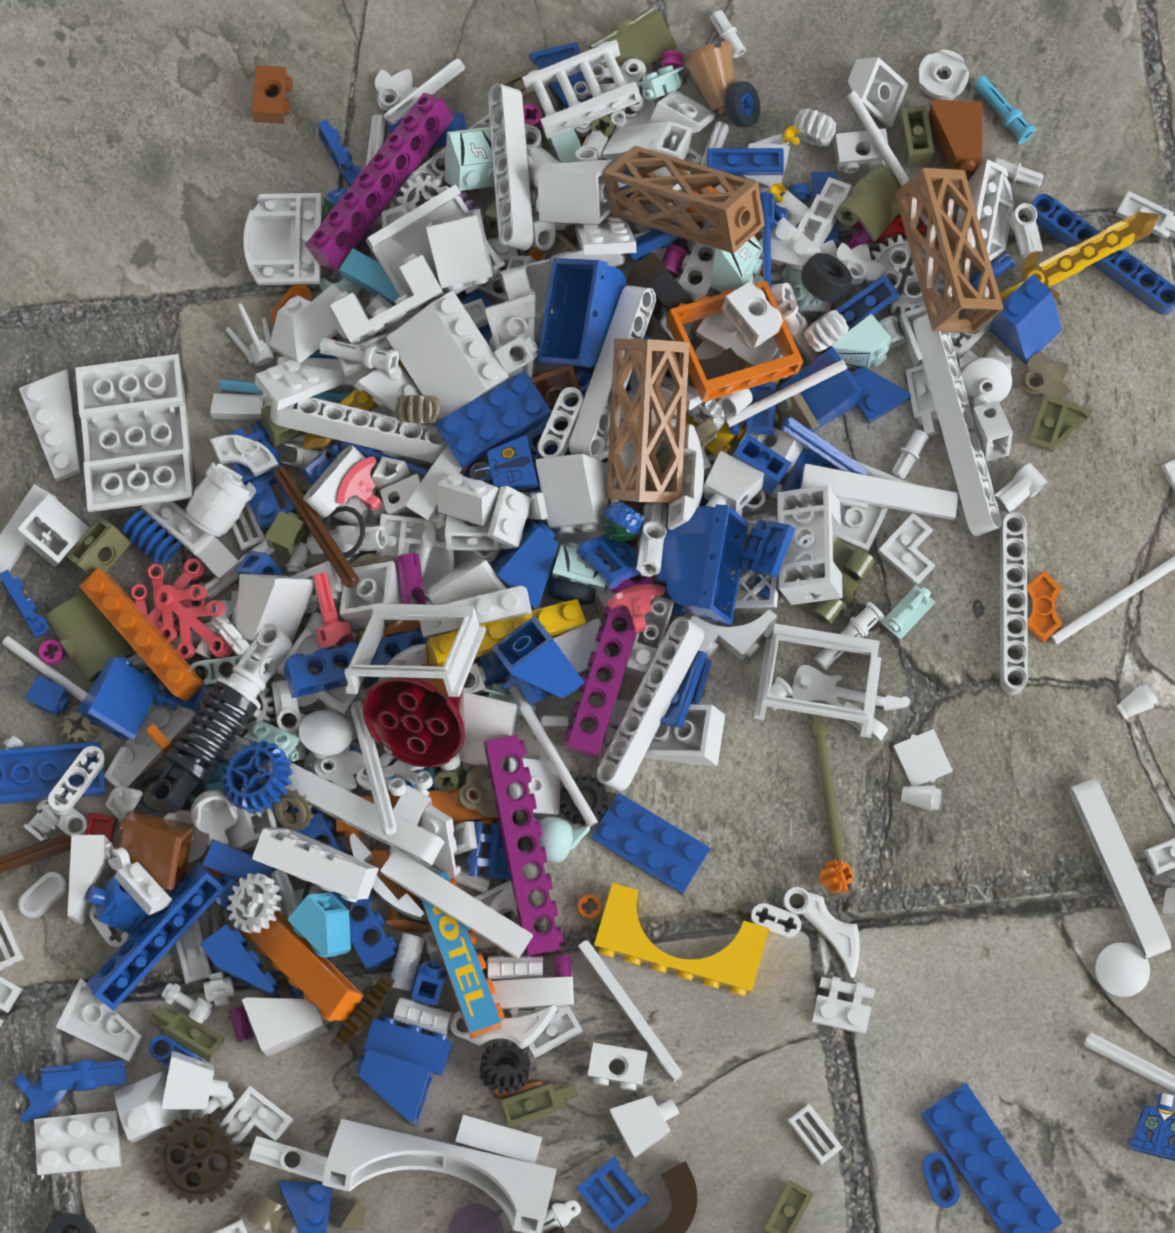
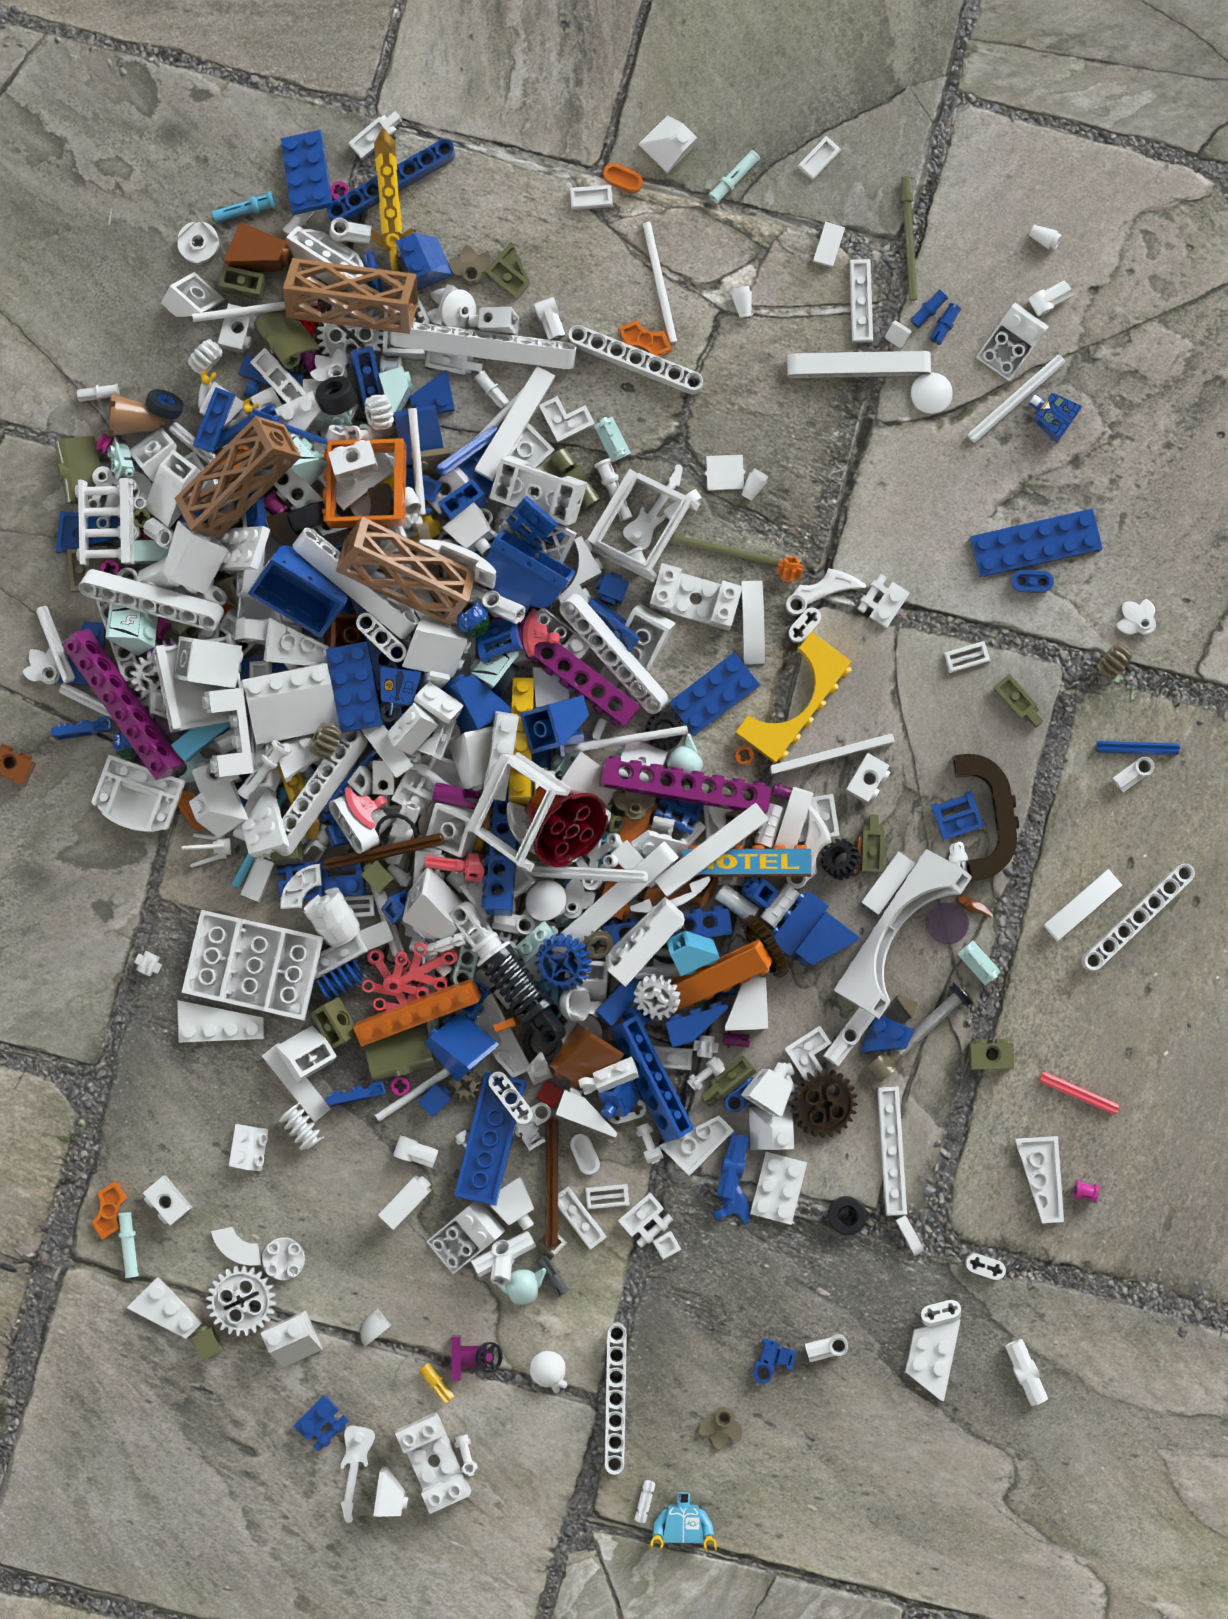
camera: 70 degrees left, 10 degrees up
white brick [494,332,538,375] -> none
white torso [610,1096,679,1159] -> none
none -> white gear [134,951,162,977]
none -> dark pink bush [156,617,172,641]
none -> blue plate [281,129,333,216]
none -> dark pink bush [331,181,349,200]
none -> blue brick [596,572,629,606]
none -> white bar [636,1123,664,1164]
none -> white plate [650,563,743,631]
none -> white slope [741,581,765,665]

